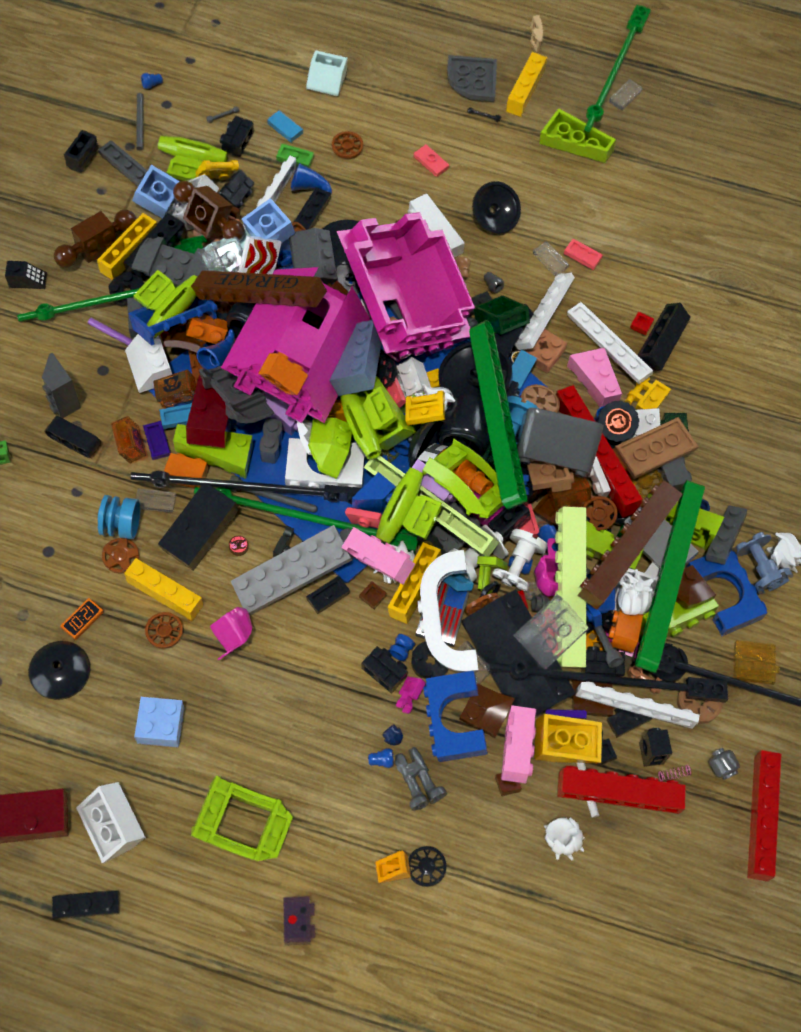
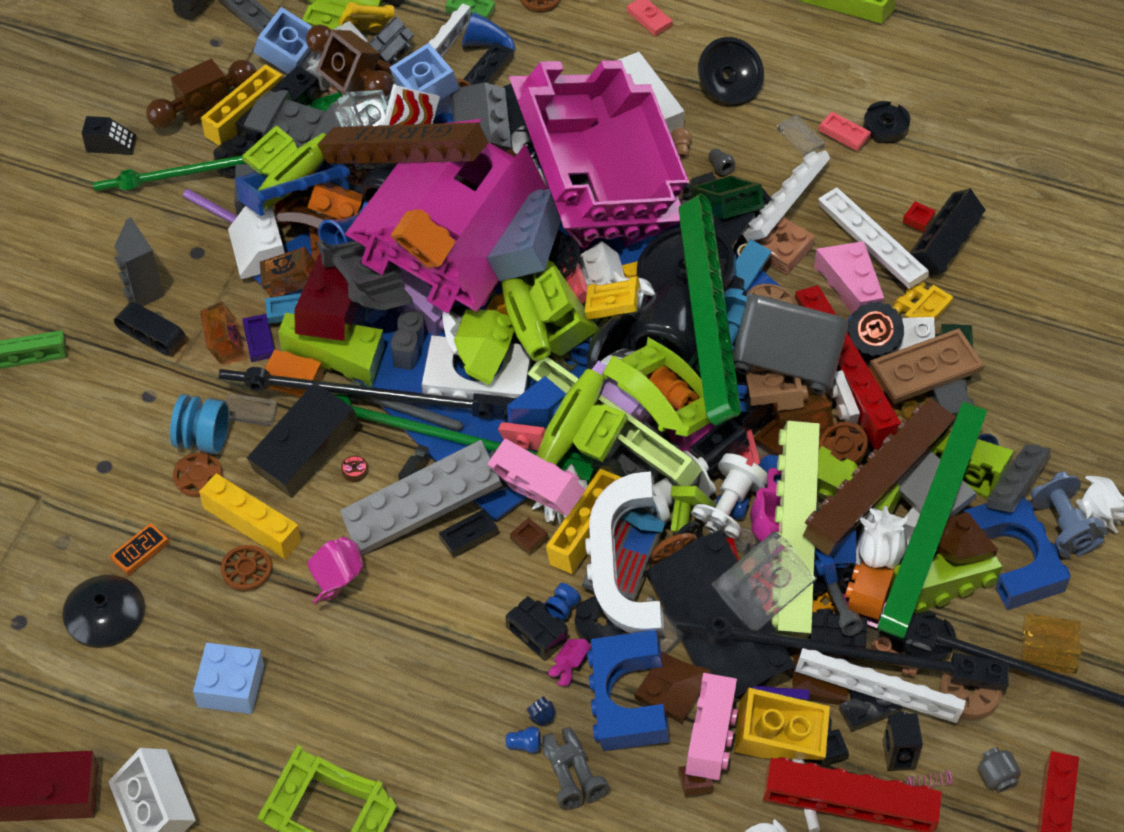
camera: 10 degrees right, 10 degrees down
none -> black plate [863,101,911,144]

